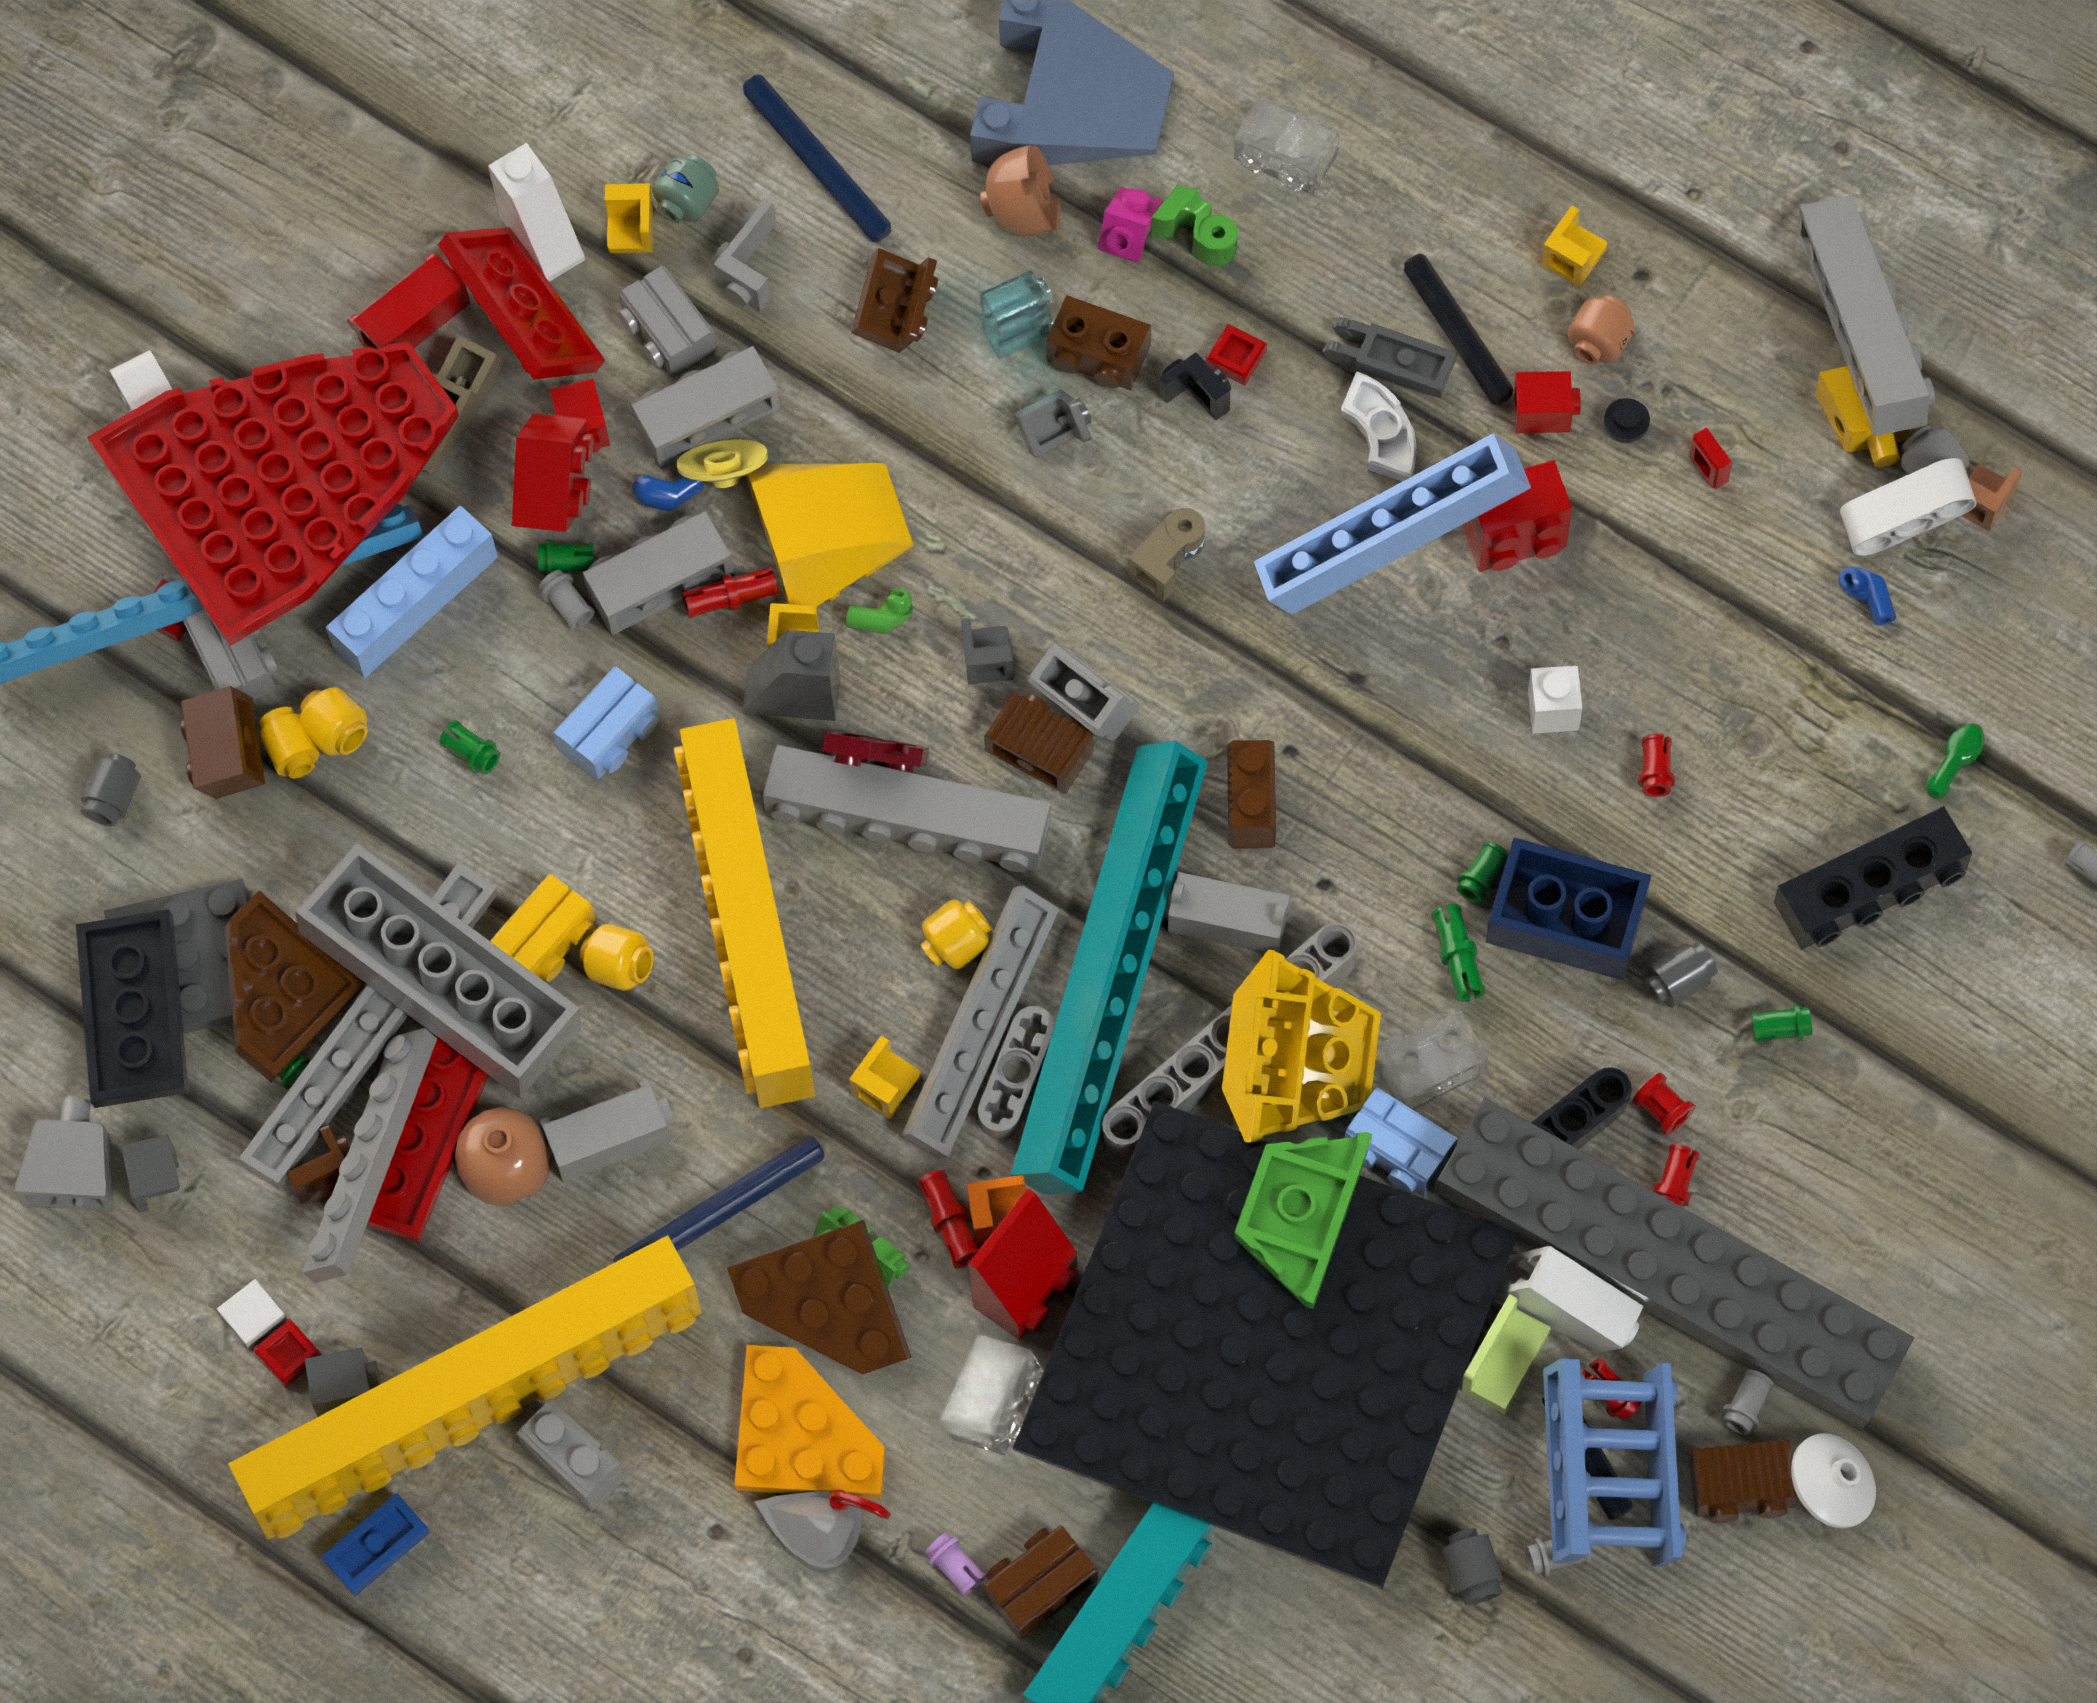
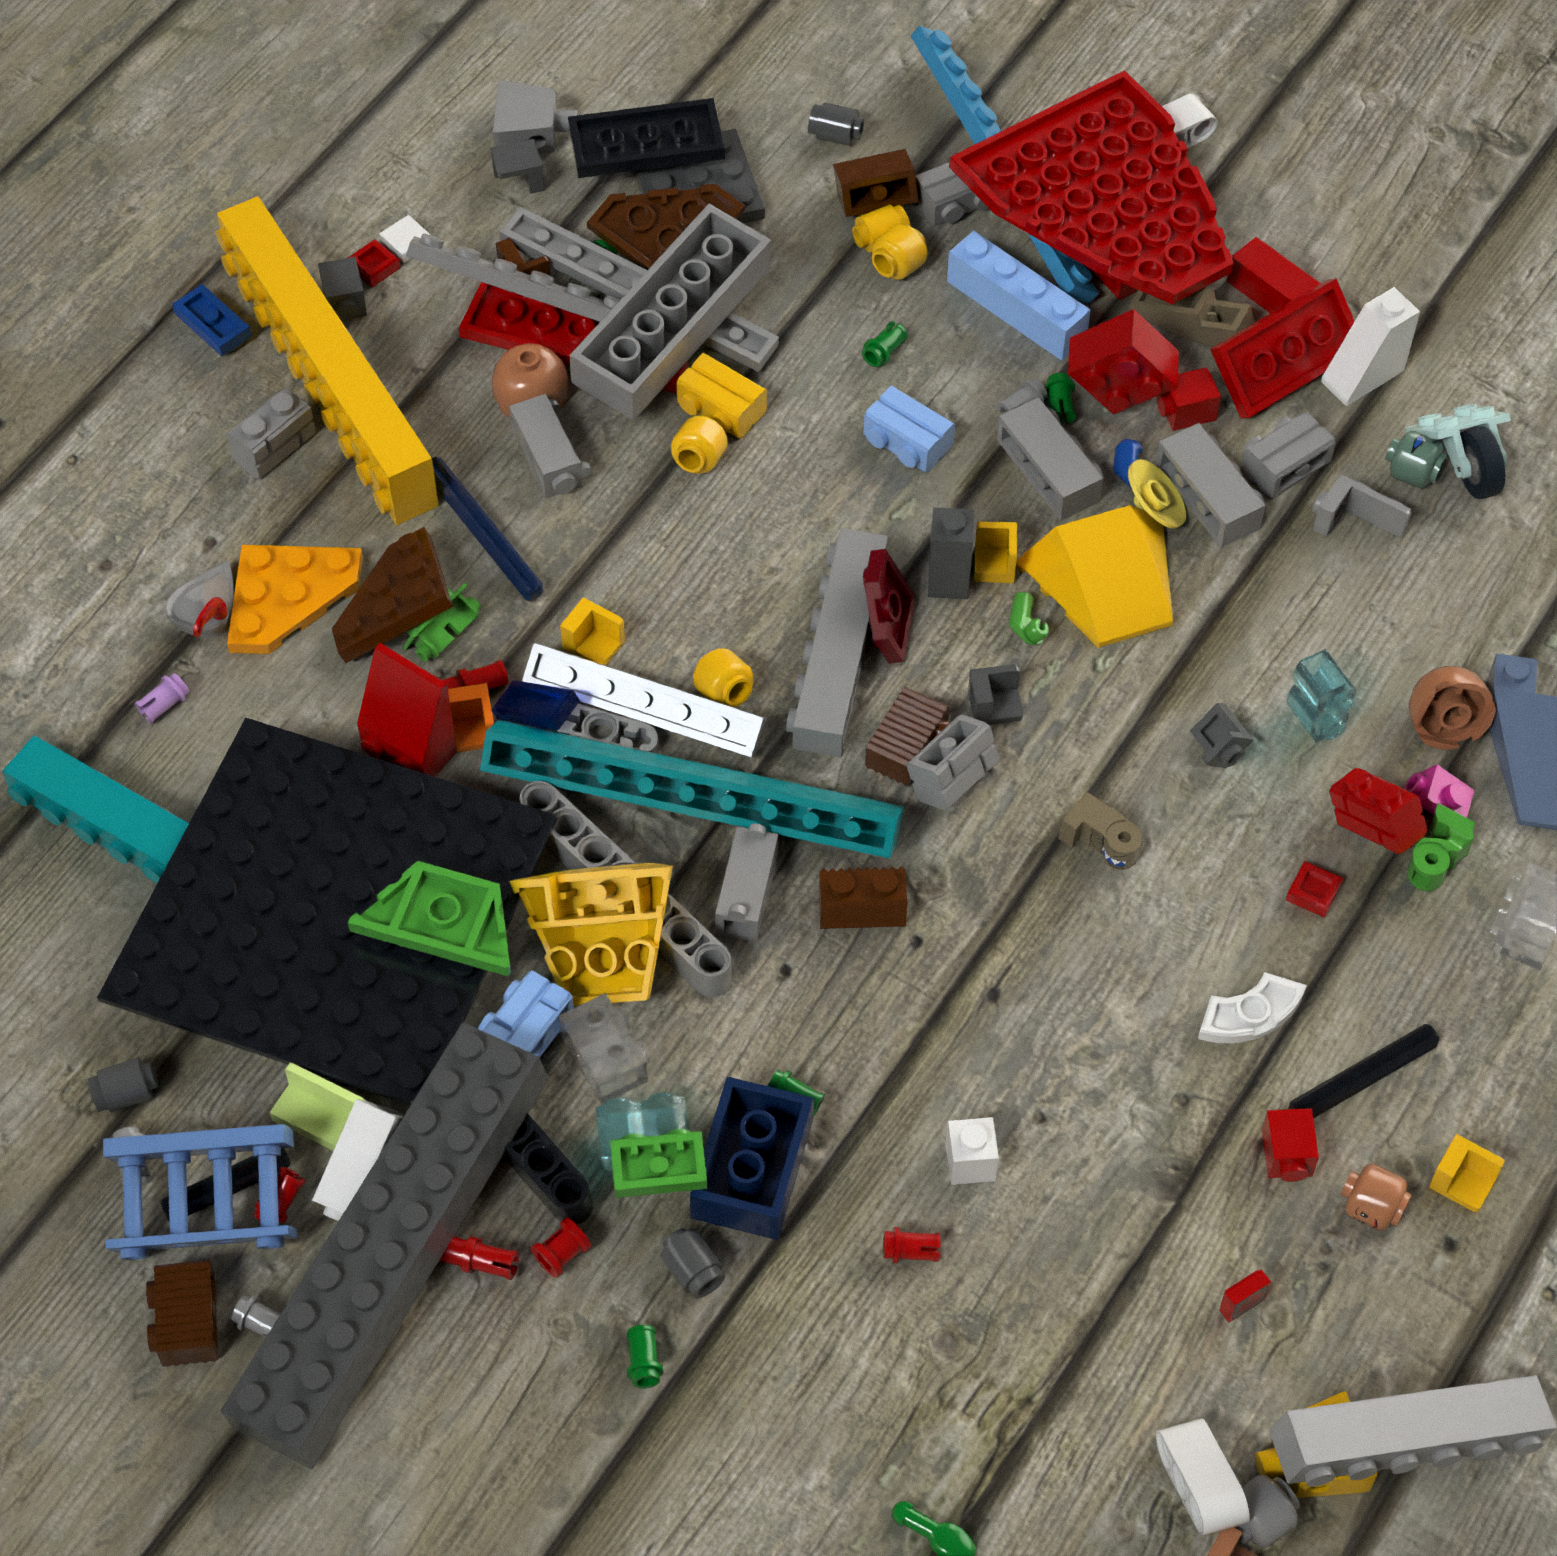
camera: 85 degrees right, 10 degrees down
yellow panel [604,183,653,253] -> none
yellow brick [674,718,816,1109] -> none
red pin [682,566,779,619] -> none
dark blue axle [743,74,892,243] -> none
reddish brown bracket [851,248,938,353] -> none
clear brick [940,1334,1042,1456] -> none
reddish brown brick [983,1525,1098,1640] -> none
reddish brown brick [1046,295,1151,391] -> none
black bracket [1160,352,1231,420] -> none
light blue brick [1254,433,1531,615] -> none
dark grey hinge [1322,317,1457,398] -> none
green pin [1431,904,1486,1002] -> none
red brick [1462,460,1572,572] -> none
black plate [1604,398,1650,443] -> none
black brick [1774,806,1972,950] -> none
white dish [1791,1433,1876,1528] -> none
blue arm [1838,566,1896,626] -> none
none -> clear blue tile [492,680,580,731]
none -> clear light blue brick [595,1092,689,1170]
none -> bright green bracket [610,1129,707,1198]
none -> red brick [1329,768,1427,854]
none -> plate [1405,404,1511,499]

